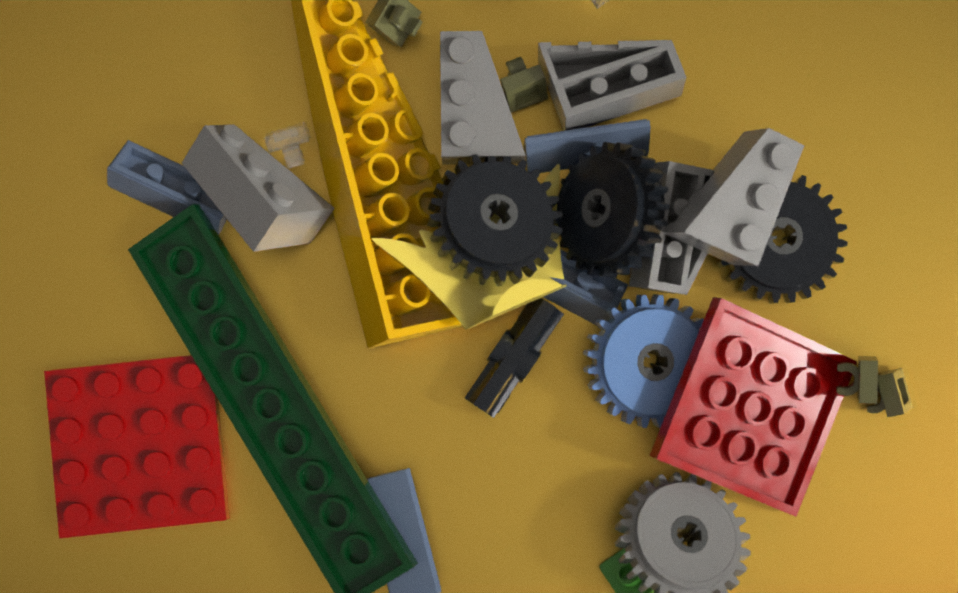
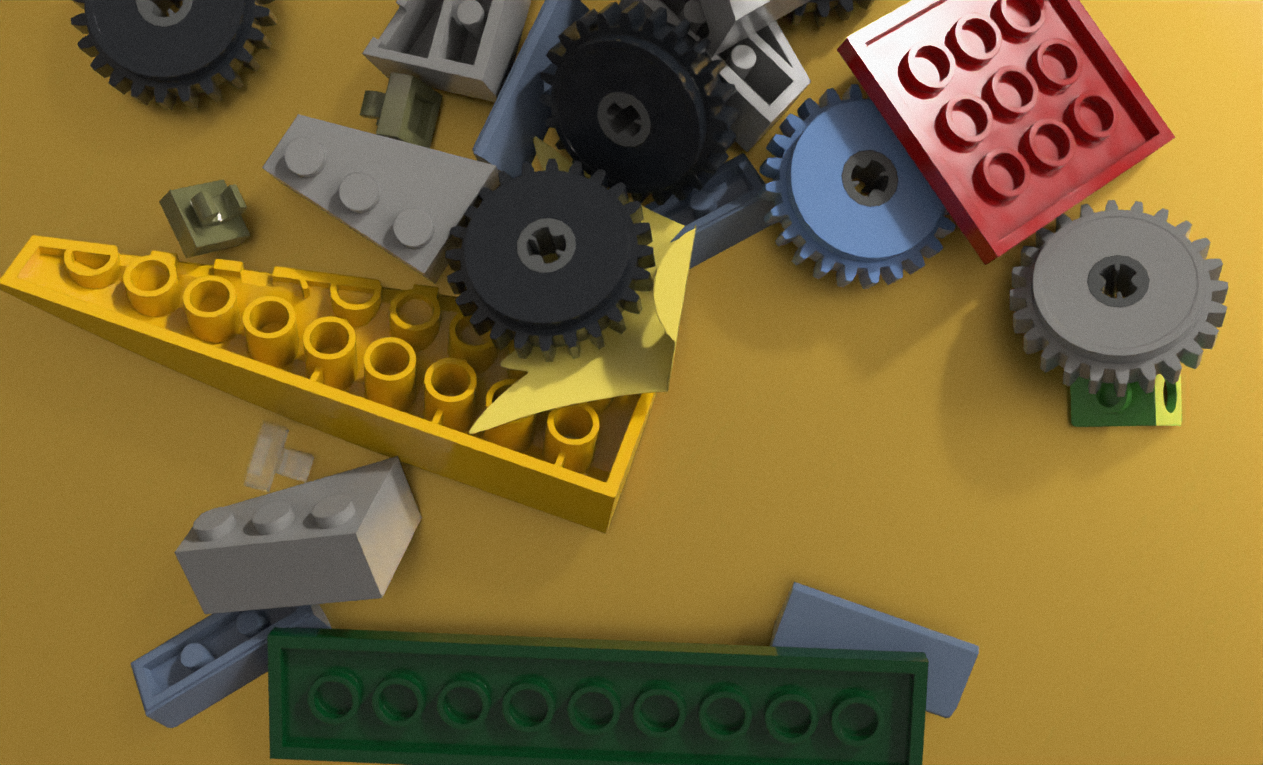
camera: 45 degrees left, 0 degrees up
black piece [465,298,564,418] -> none

